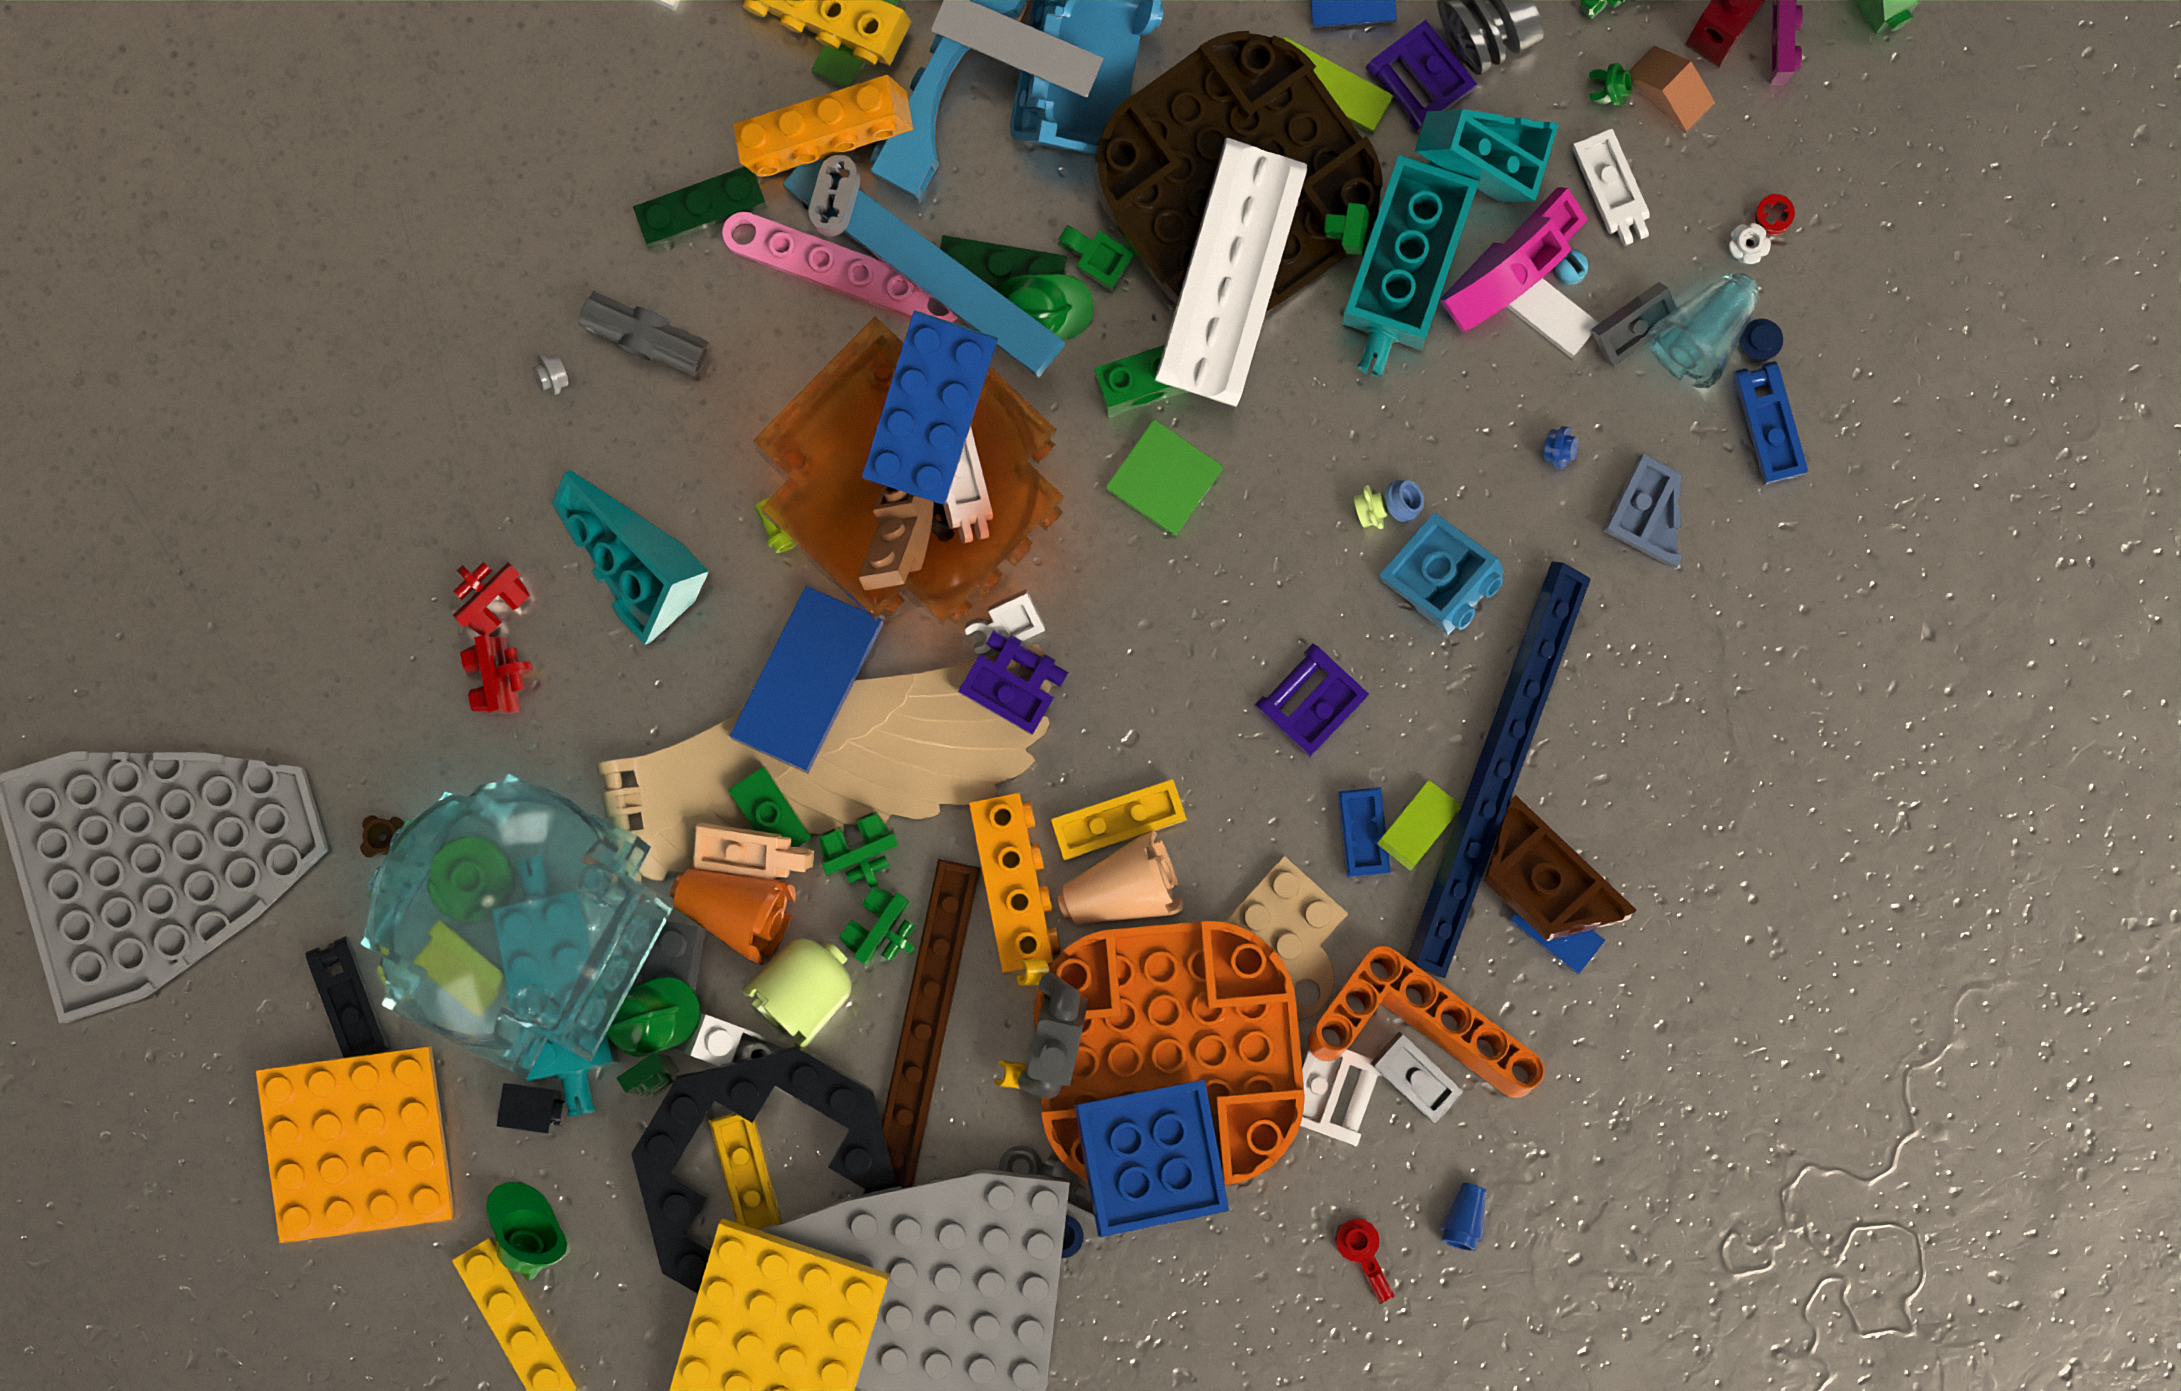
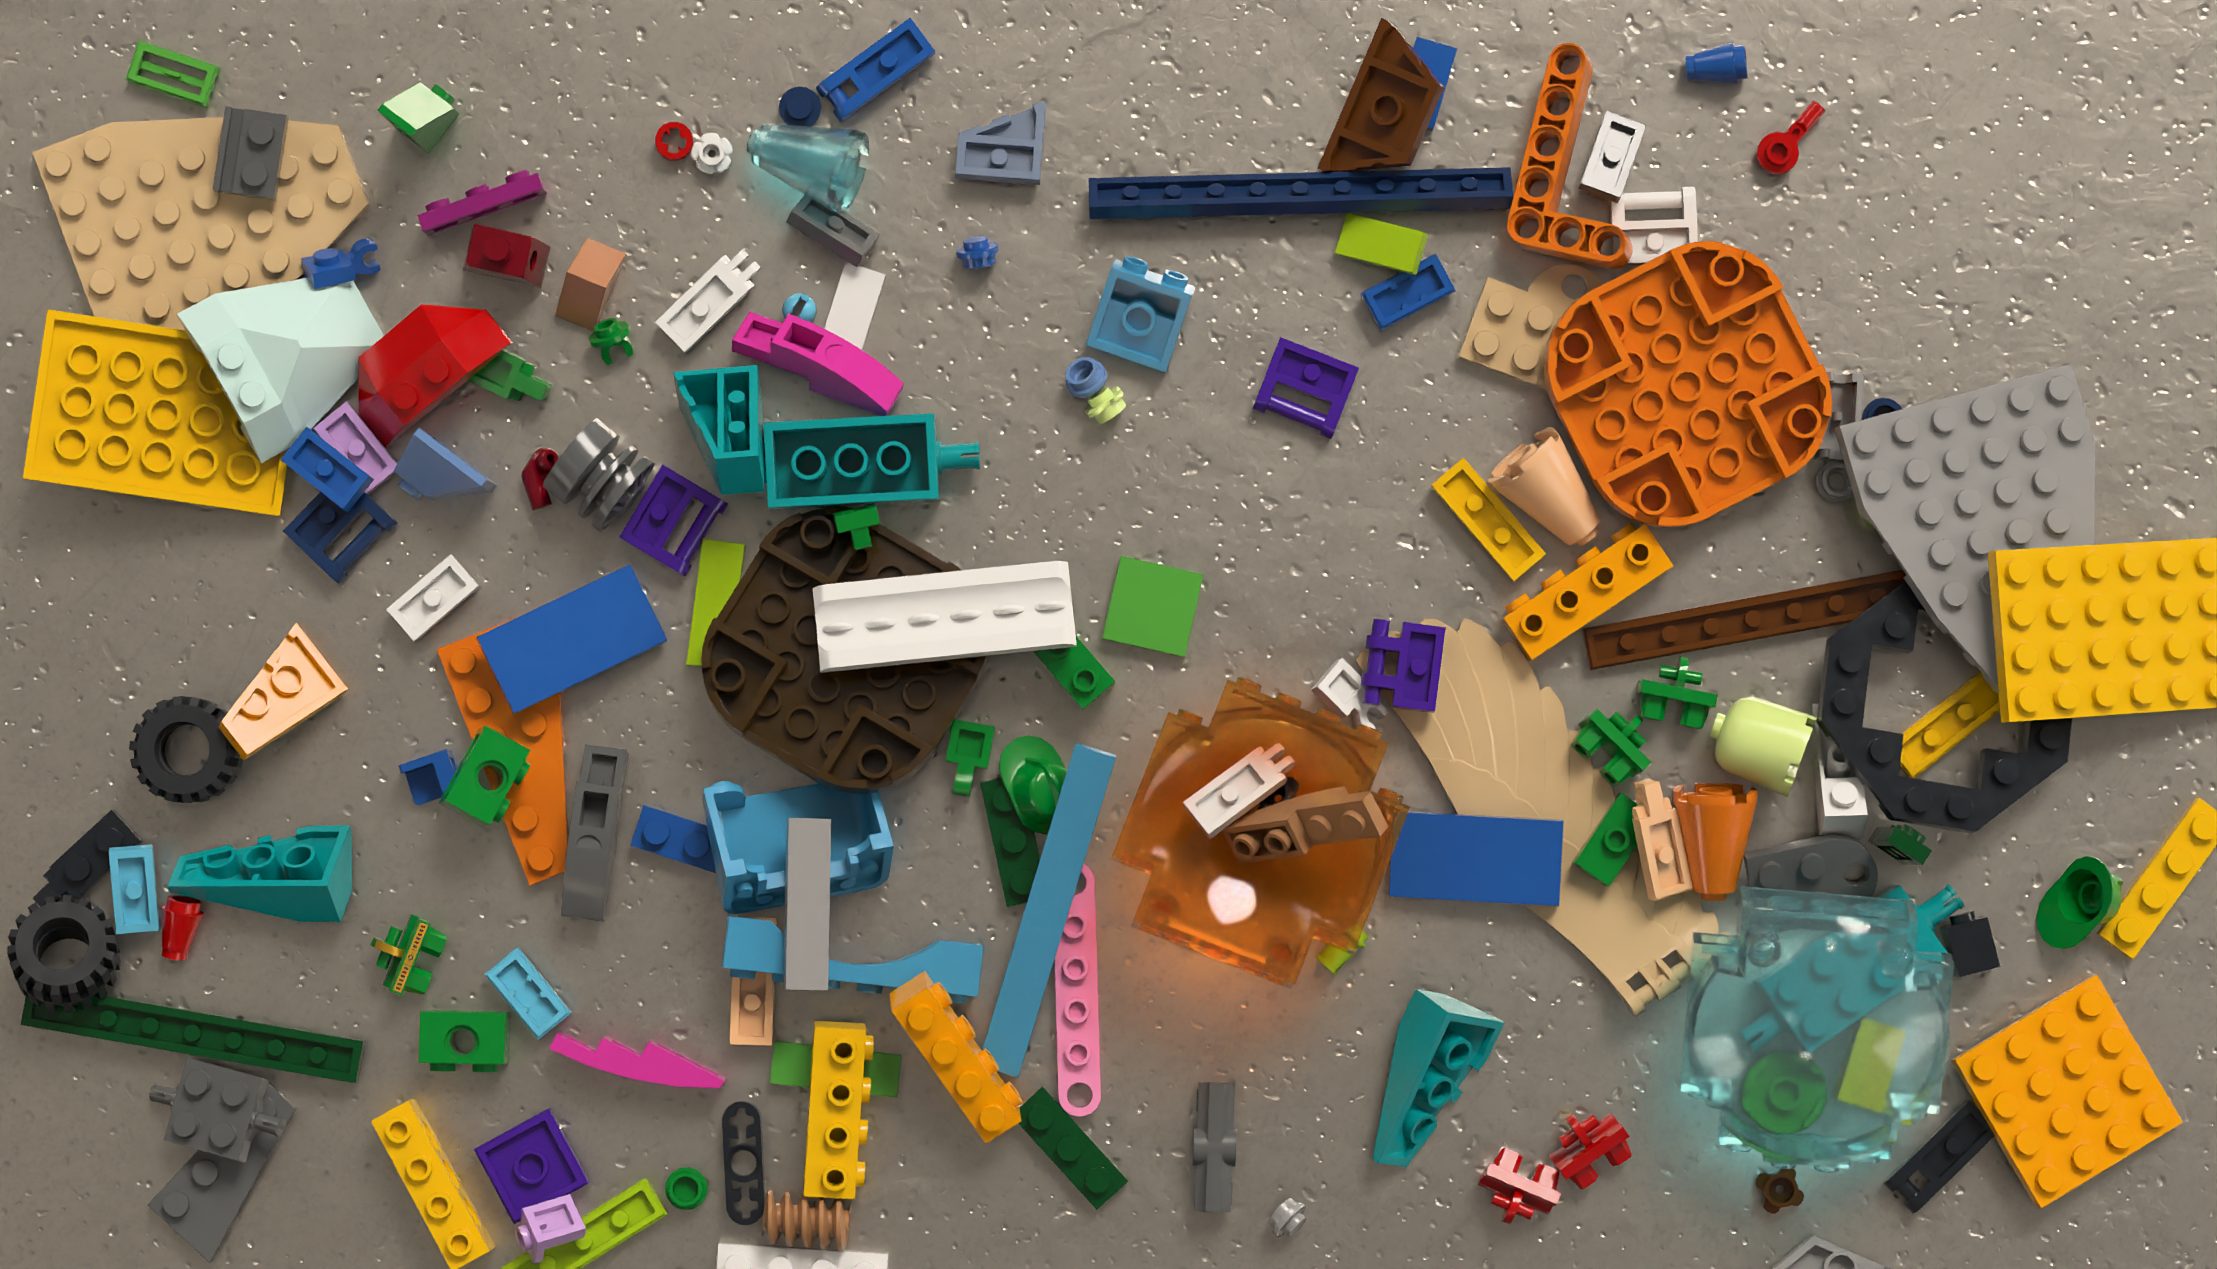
camera: 115 degrees left, 5 degrees up
green piece [601,977,700,1058] -> none
light grey beam [808,155,861,236] -> none
blue plate [862,310,998,505] -> none
dark grey torso [994,959,1088,1099] -> none
blue plate [1074,1080,1229,1237] -> none

